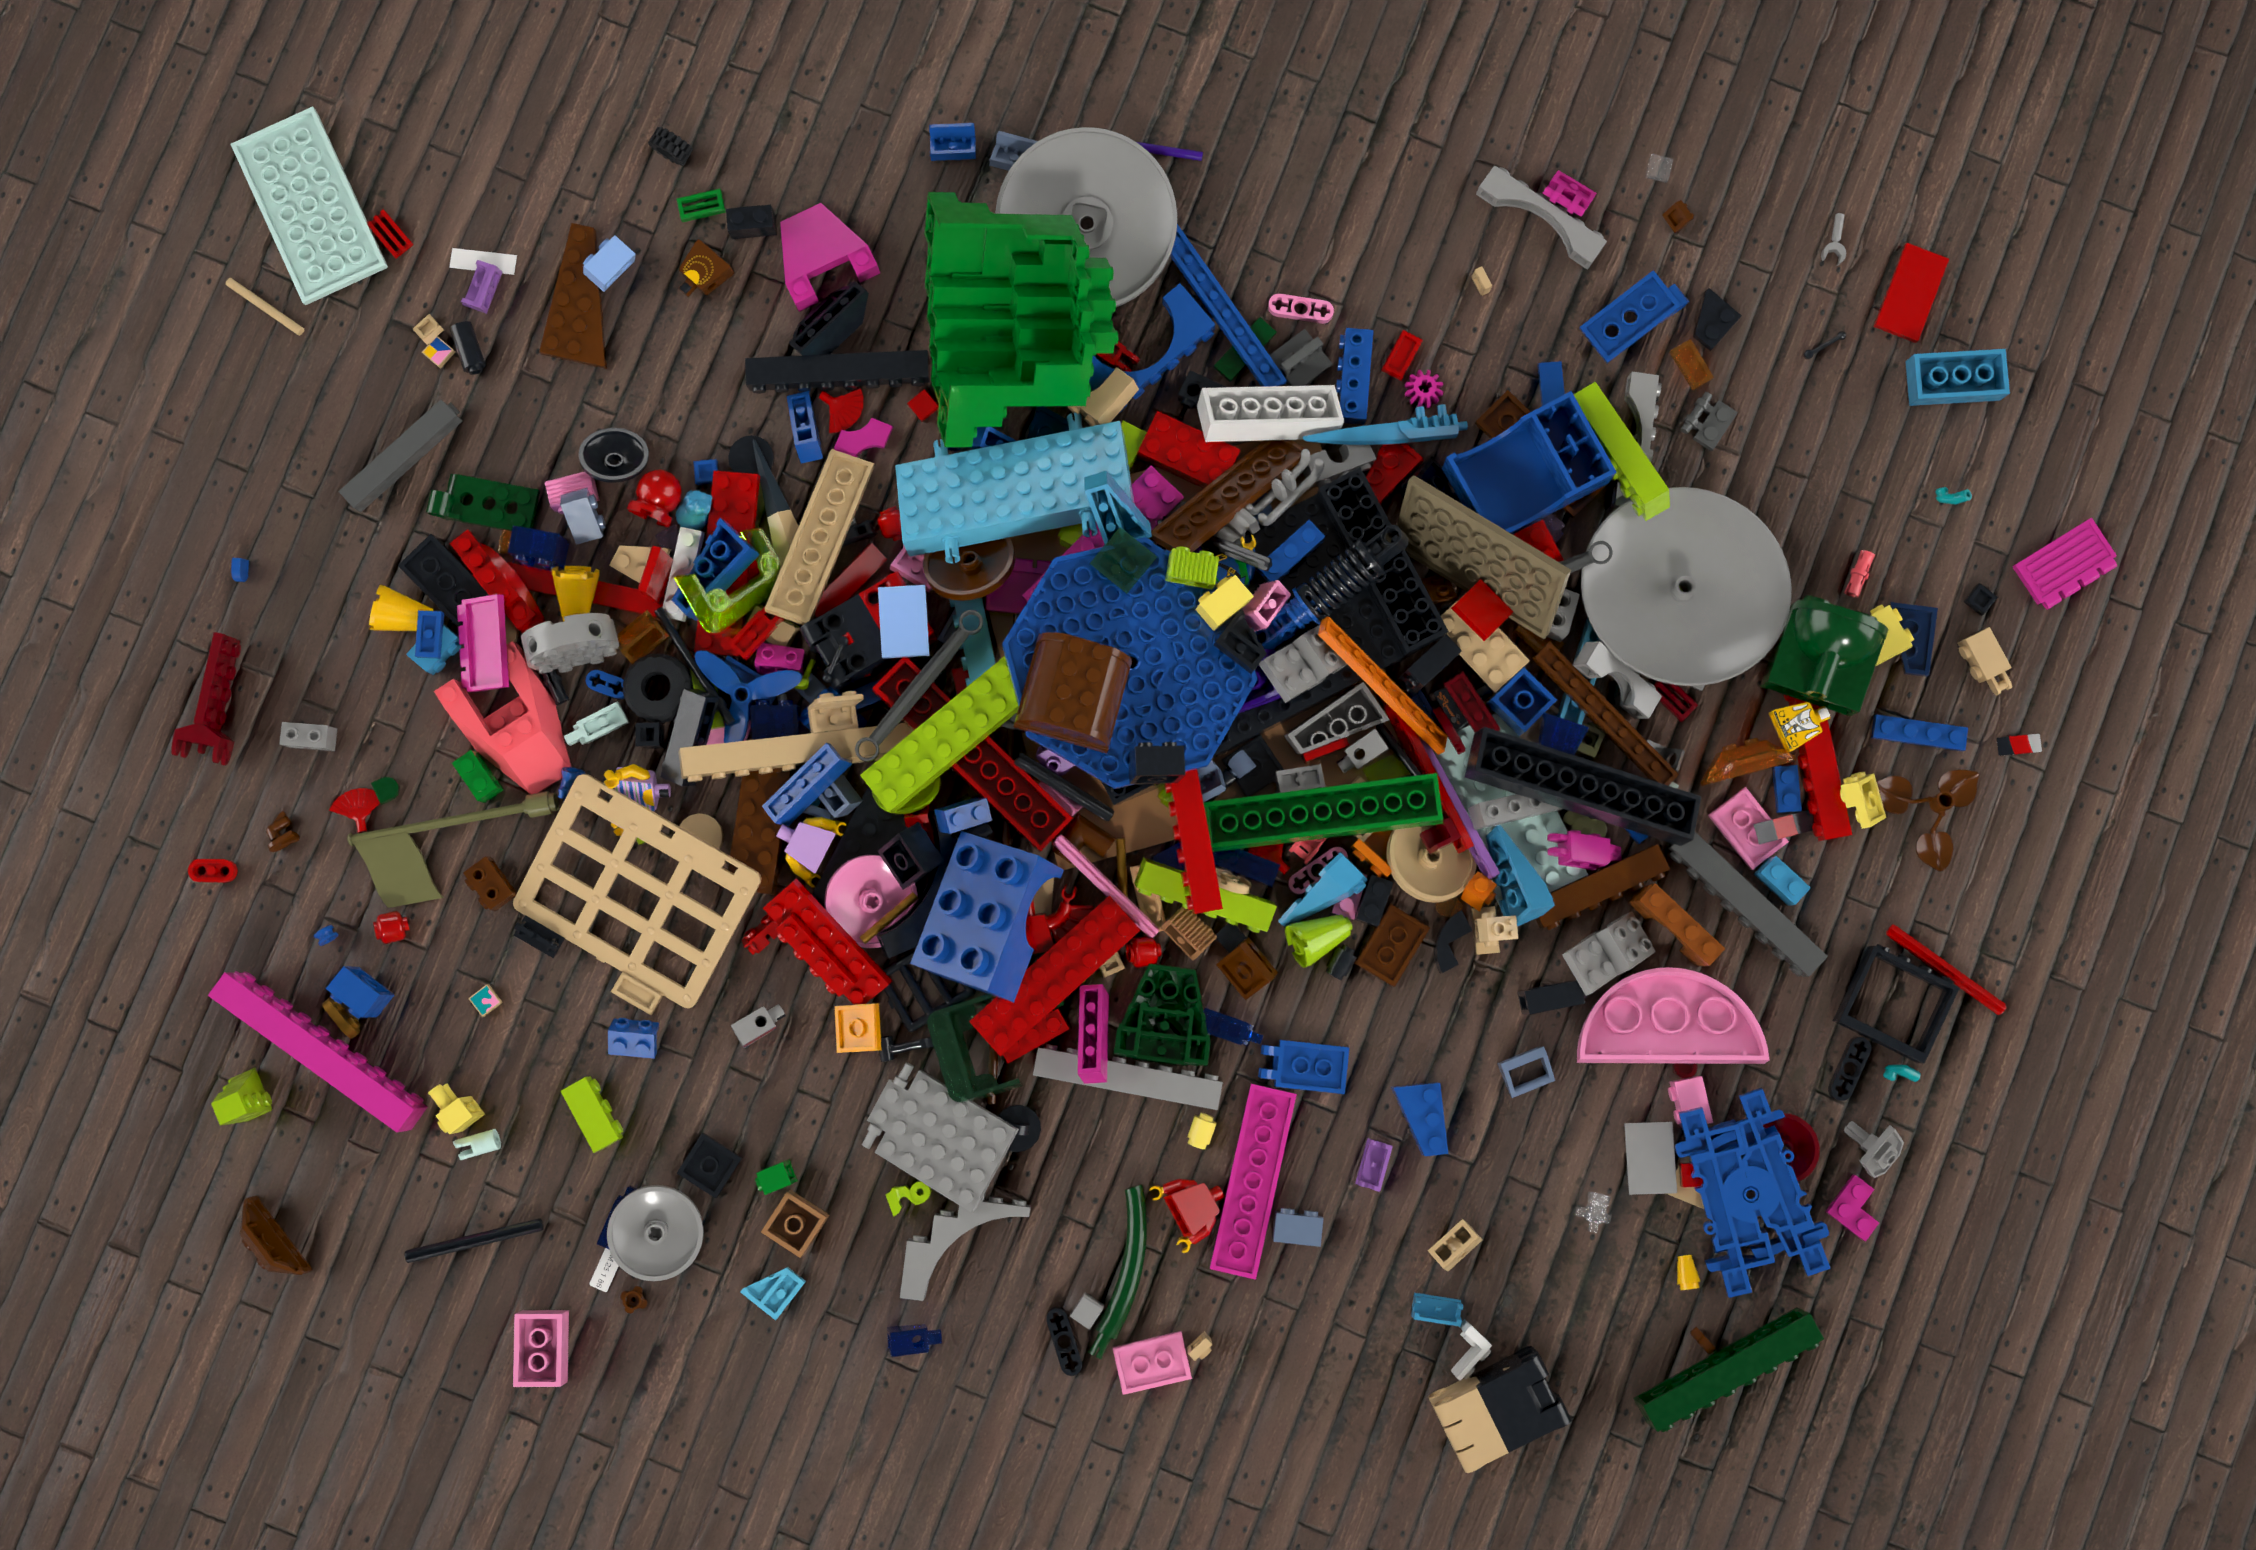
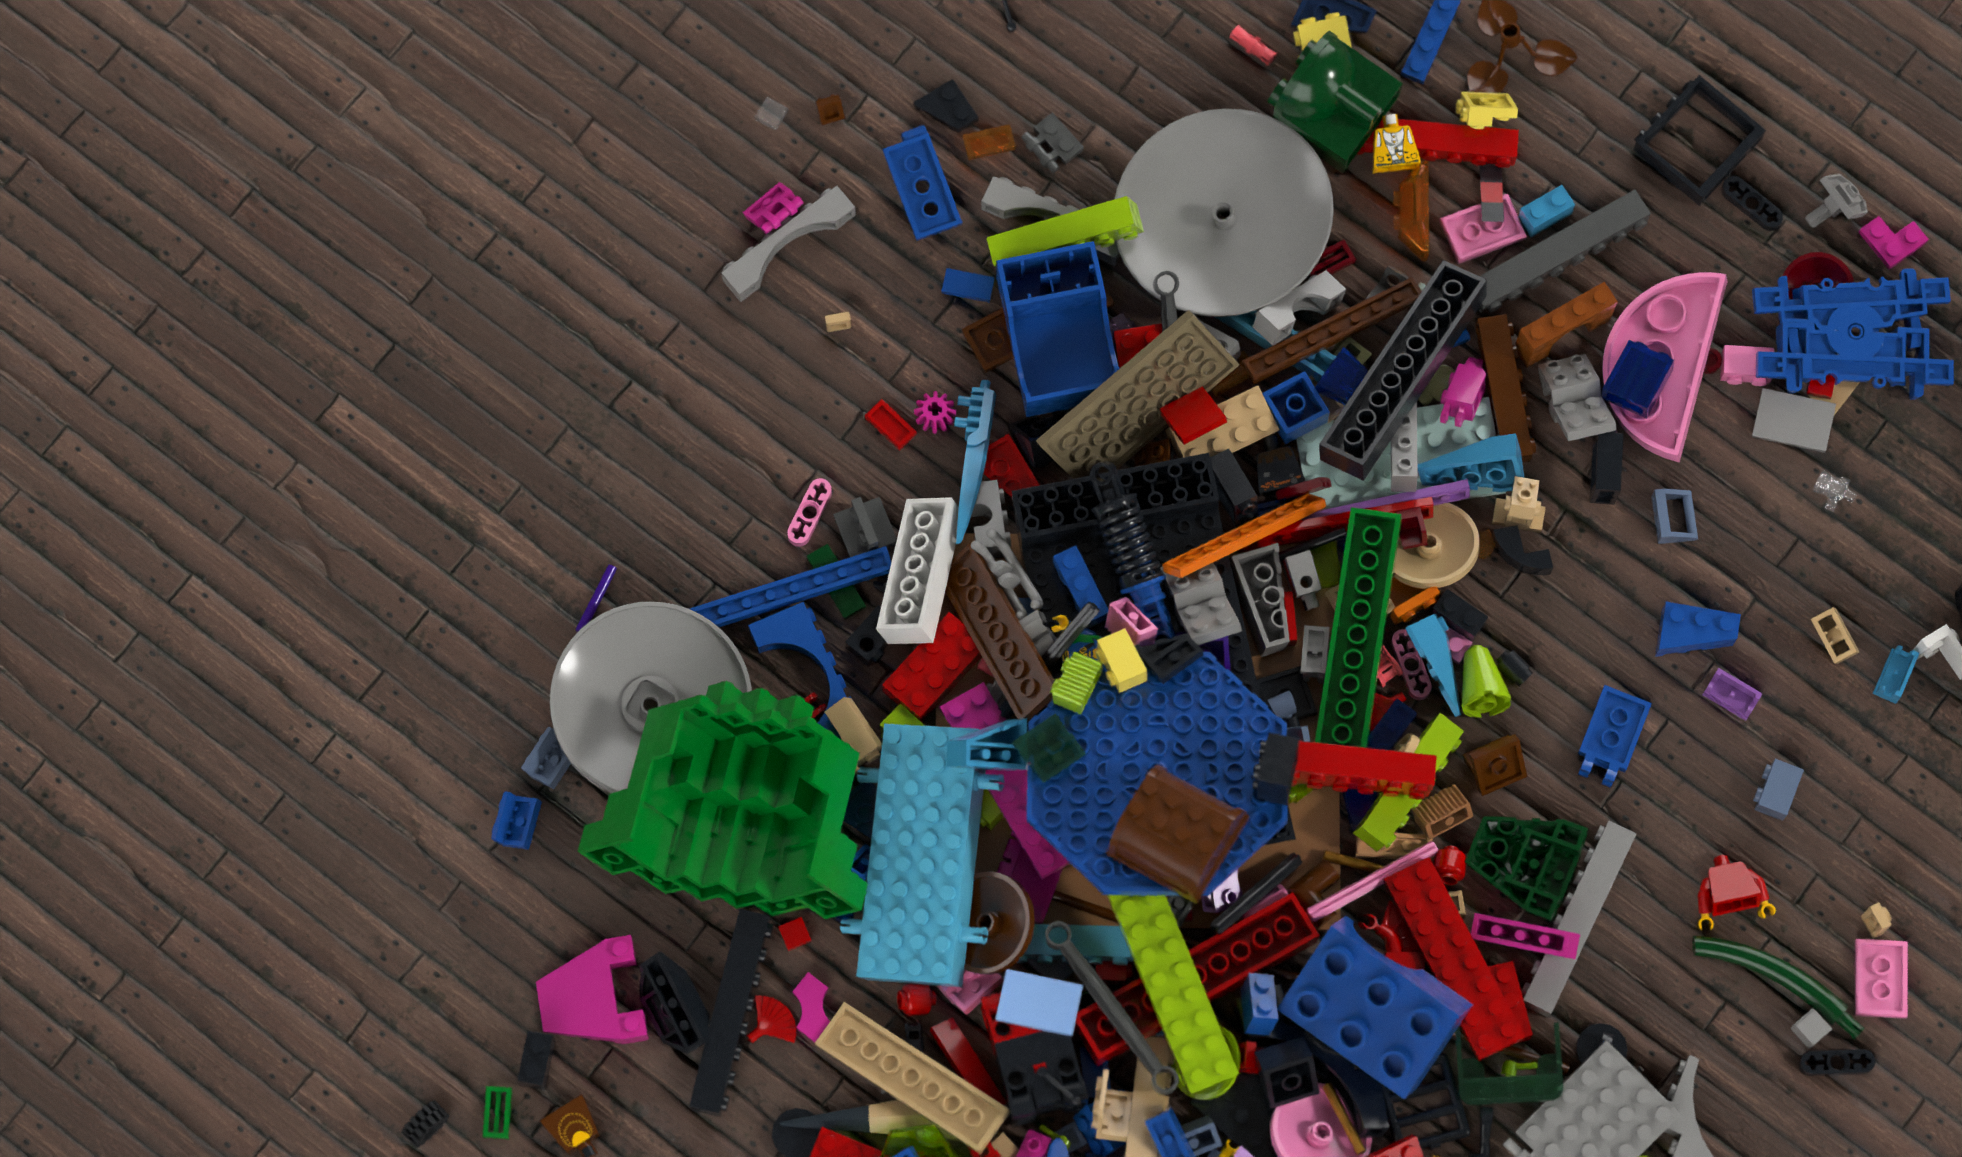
camera: 75 degrees left, 10 degrees down
blue slope [787,391,823,464] -> none
light yellow brick [1187,1113,1217,1149] -> none
clear blue hinge [1203,1008,1263,1046] -> none
dark pink plate [1210,1083,1297,1280] -> none
black tile [1215,923,1247,953] -> none
blue brick [1336,328,1373,425] -> none
reddish brown tile [1354,904,1430,987] -> none
dark red tile [1443,672,1501,733] -> none
orange brick [1460,871,1497,912] -> none
yellow cone [1677,1255,1701,1290] -> none
blue plate [1772,765,1802,813] -> none
teal arm [1883,1065,1921,1082] -> none
red axle [1886,924,2006,1015] -> none
none -> lime hand [1501,1060,1538,1078]
none -> clear blue brick [1602,340,1674,419]

